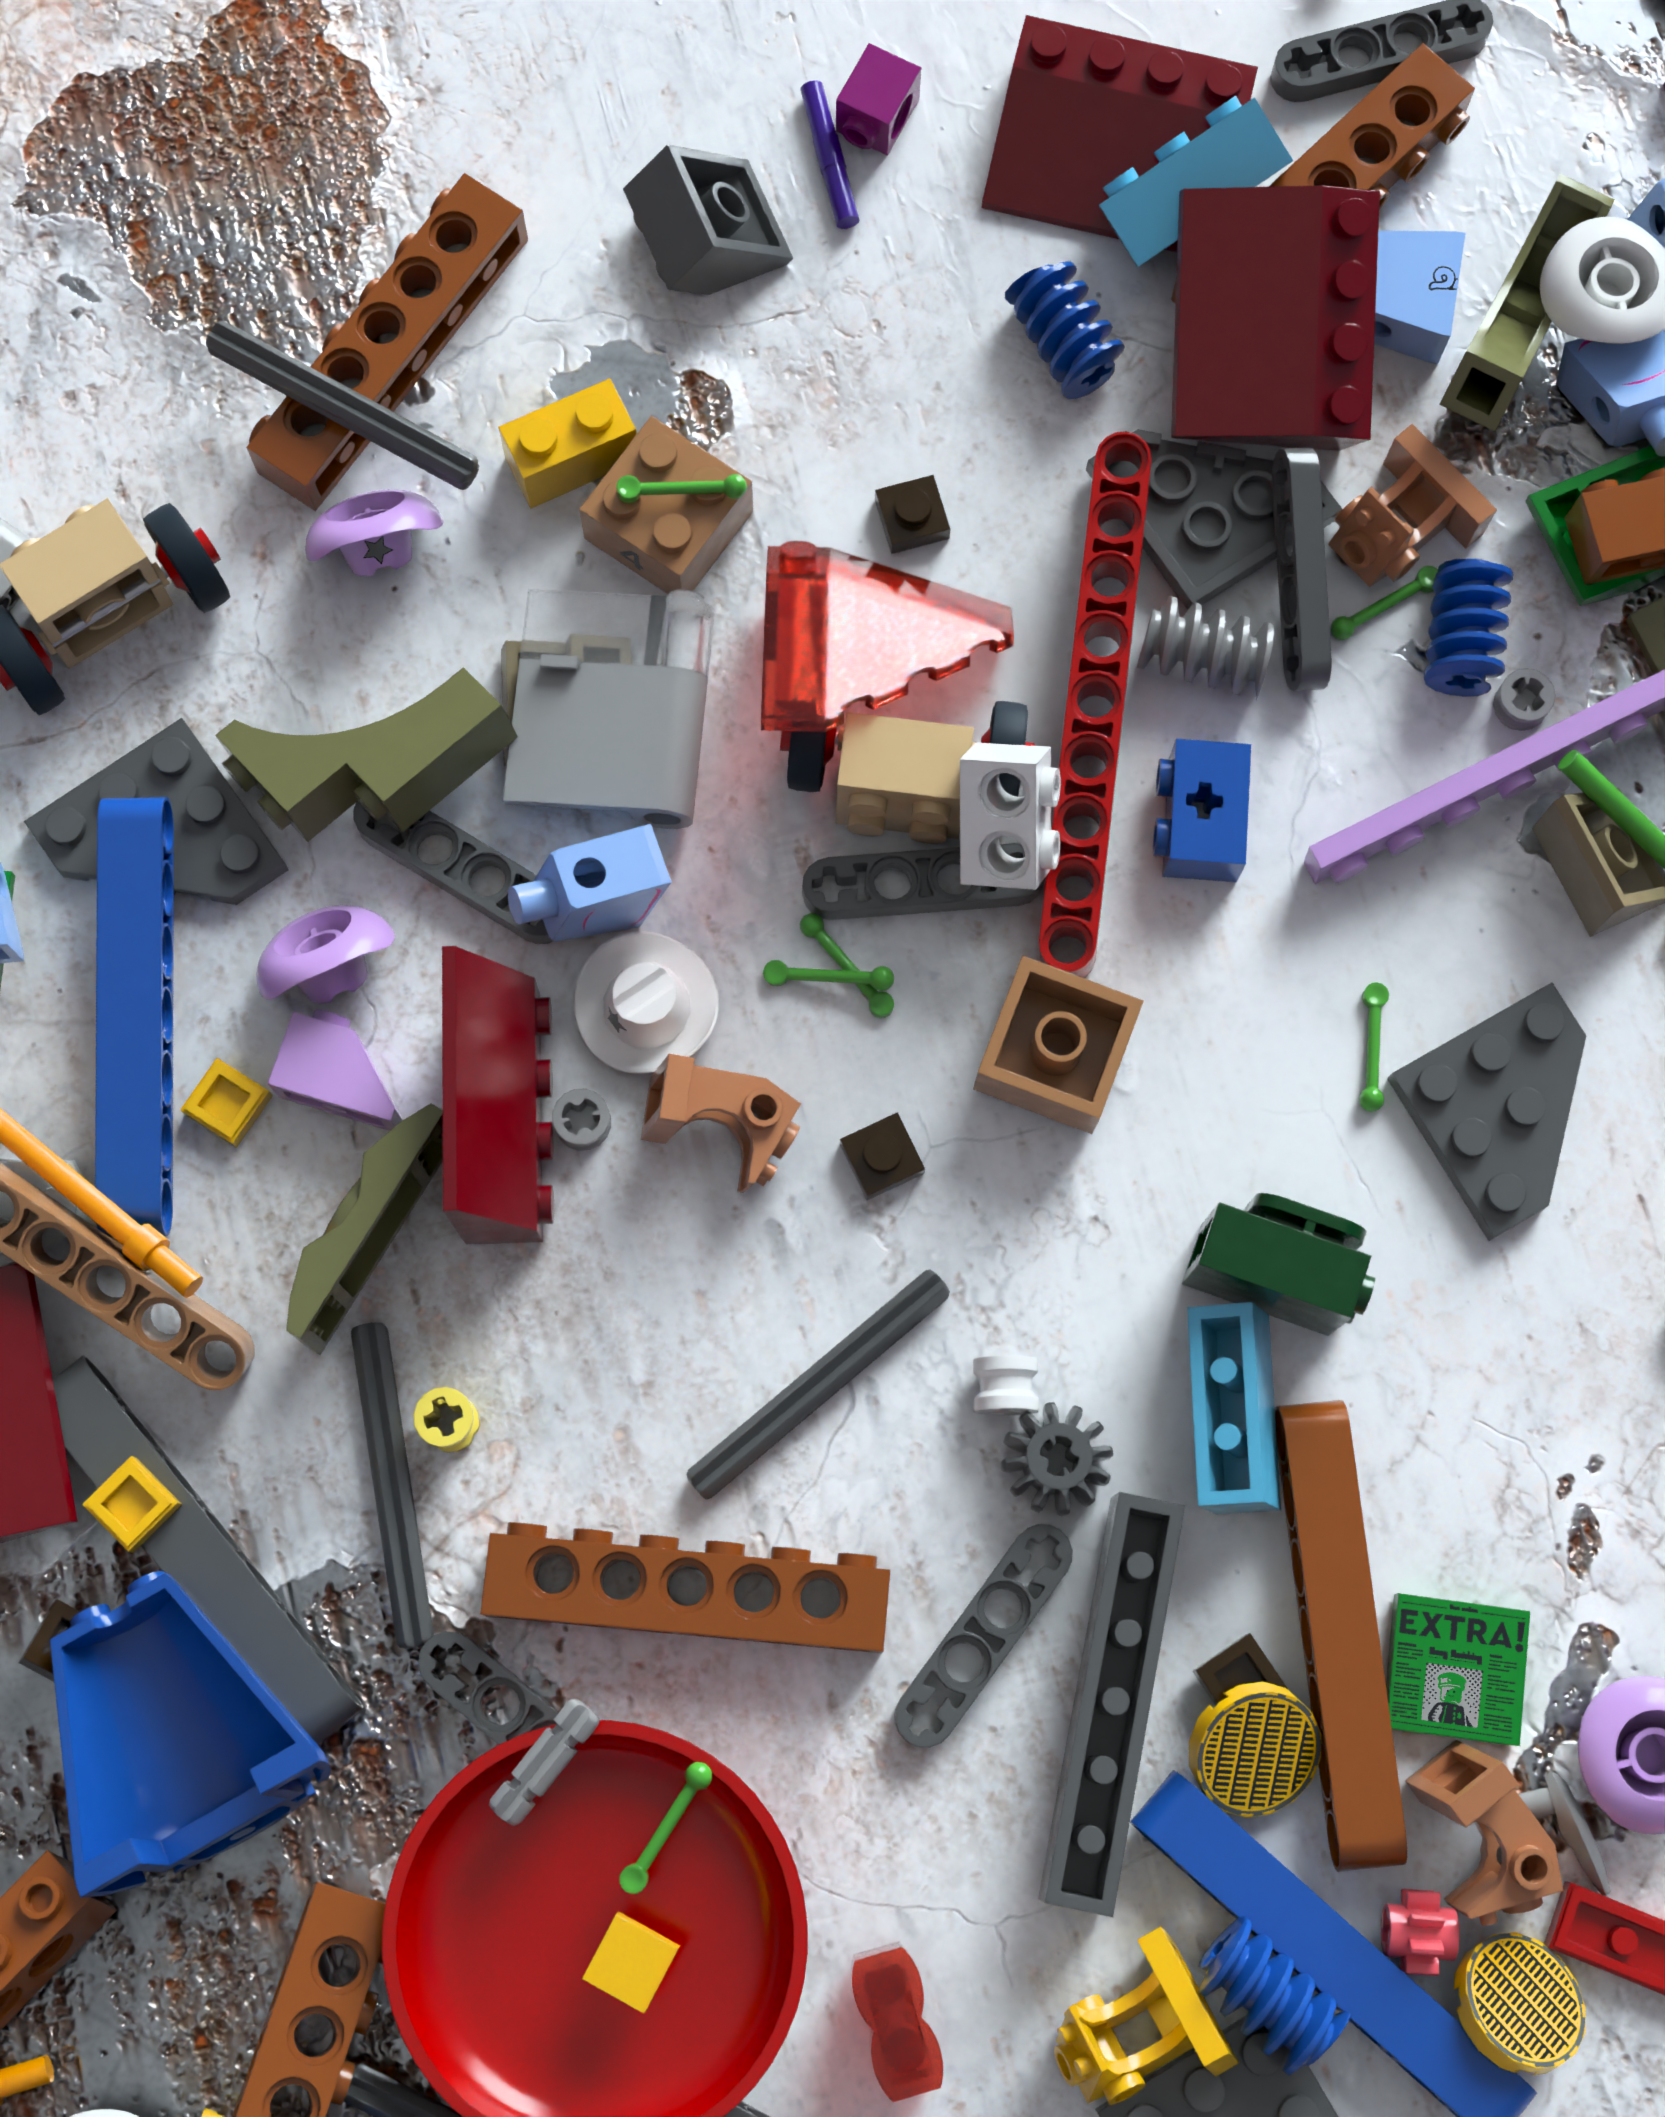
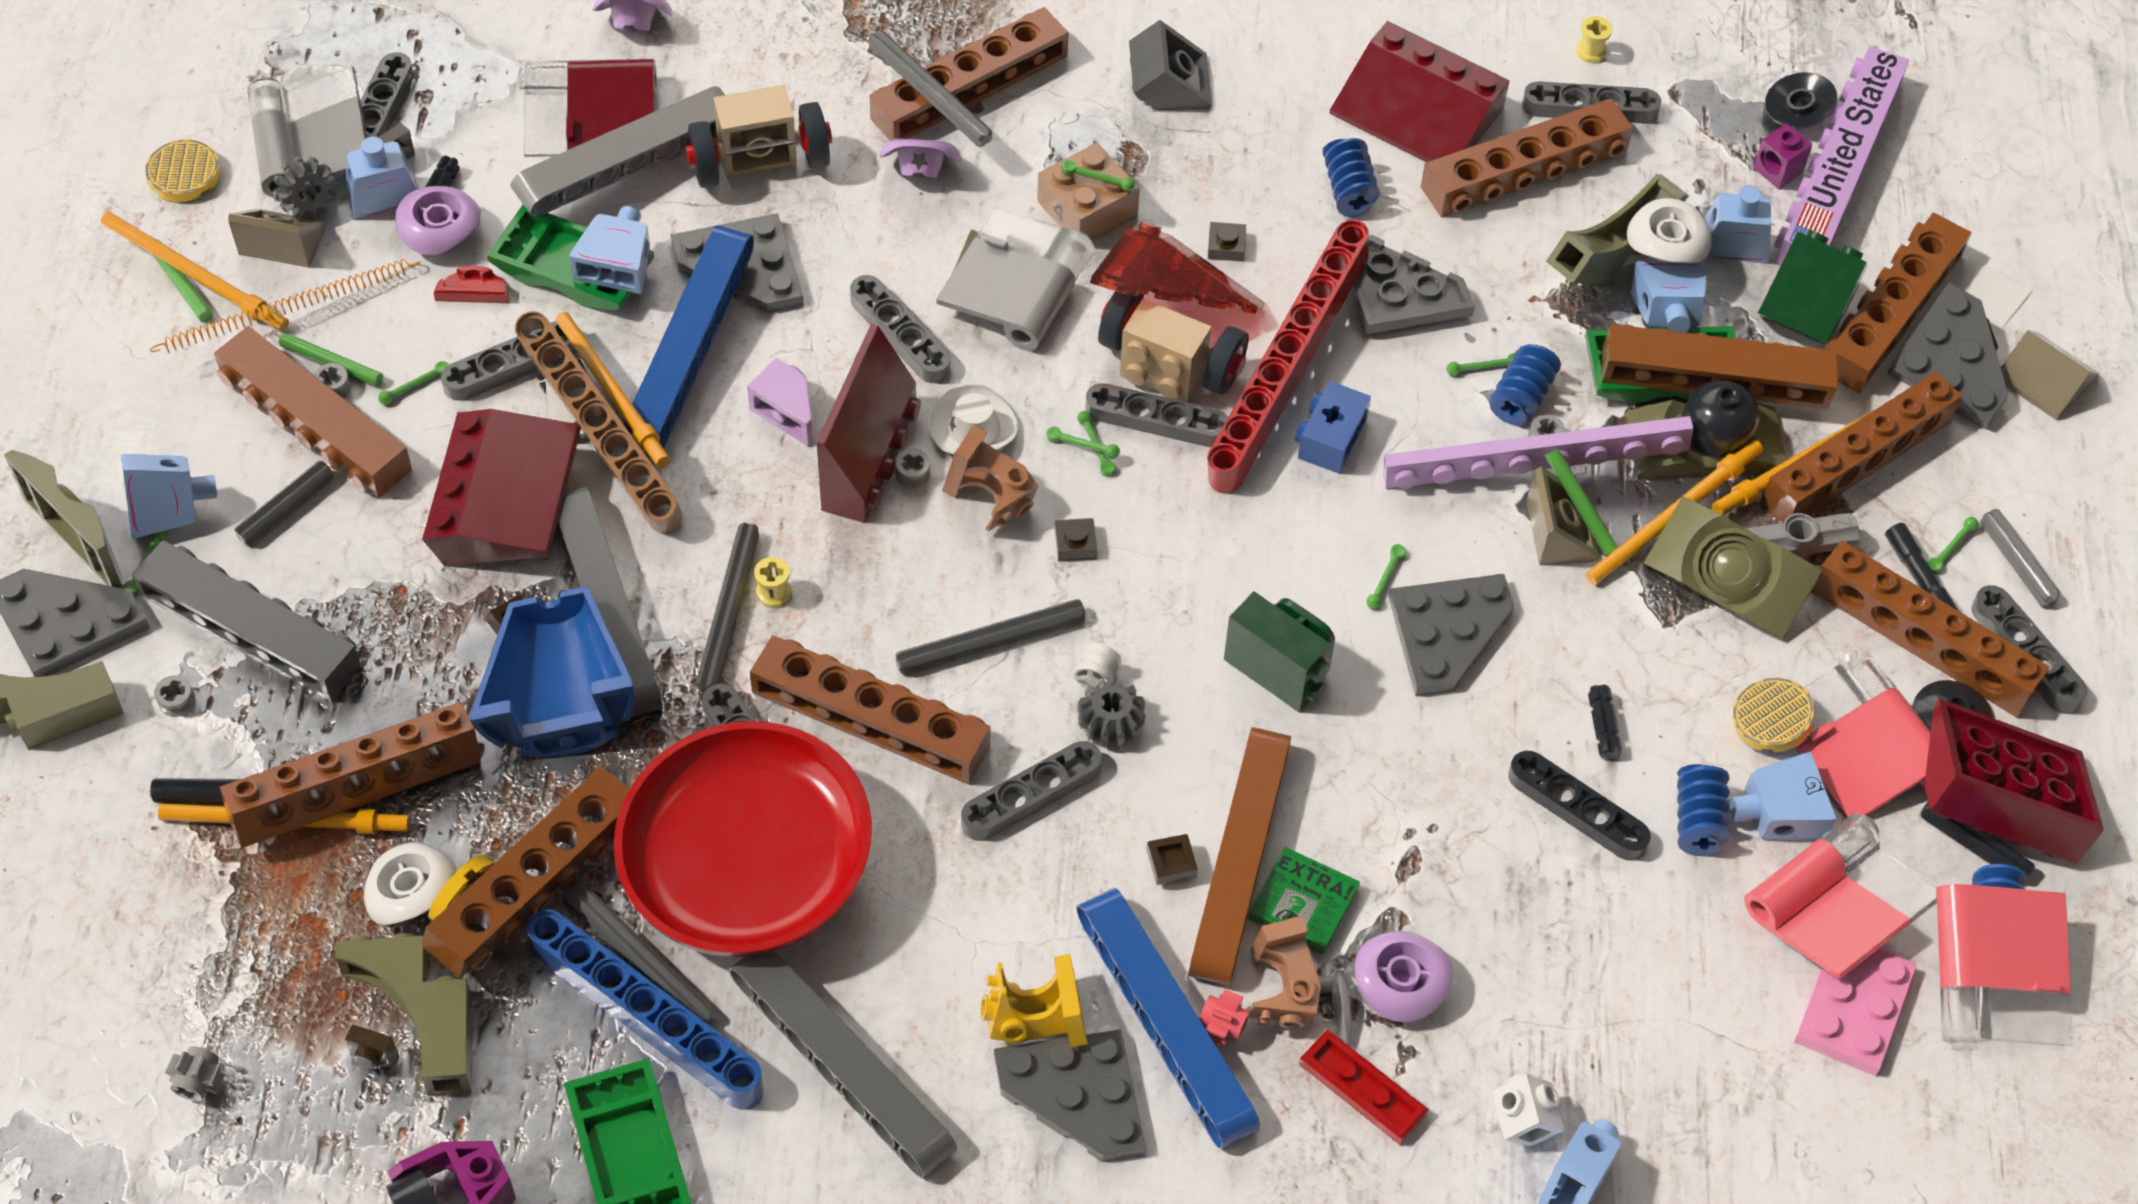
camera: 20 degrees right, 20 degrees down
yellow tile [82,1456,182,1553] -> none
yellow tile [180,1058,273,1148] -> none
olive arch [215,667,518,842] -> none
lavender hat [256,905,395,1004] -> none
olive slope [286,1103,443,1355] -> none
light grey axle [489,1699,600,1826] -> none
yellow brick [498,378,637,509] -> none
light blue torso [508,824,672,942] -> none
yellow tile [582,1912,680,2014] -> none
bright green hinge [619,1762,712,1894] -> none
dark purple piece [800,80,860,229] -> none
magenta brick [836,43,922,156] -> none
clear red brick [851,1941,943,2102] -> none
white brick [960,743,1061,890] -> none
medium nougat brick [973,955,1144,1134] -> none
dark grey brick [1038,1492,1185,1917] -> none
medium azure brick [1099,96,1293,267] -> none
light grey piece [1136,596,1275,700] -> none
dark red slope [1171,185,1380,451] -> none
medium azure brick [1187,1302,1281,1514] -> none
tile [1189,1682,1321,1818] -> none
blue piece [1198,1916,1351,2076] -> none
dark grey beam [1272,447,1332,691] -> none
nougat tile [1328,424,1497,587] -> none
light blue torso [1374,231,1465,364] -> none
tile [1454,1932,1585,2075] -> none

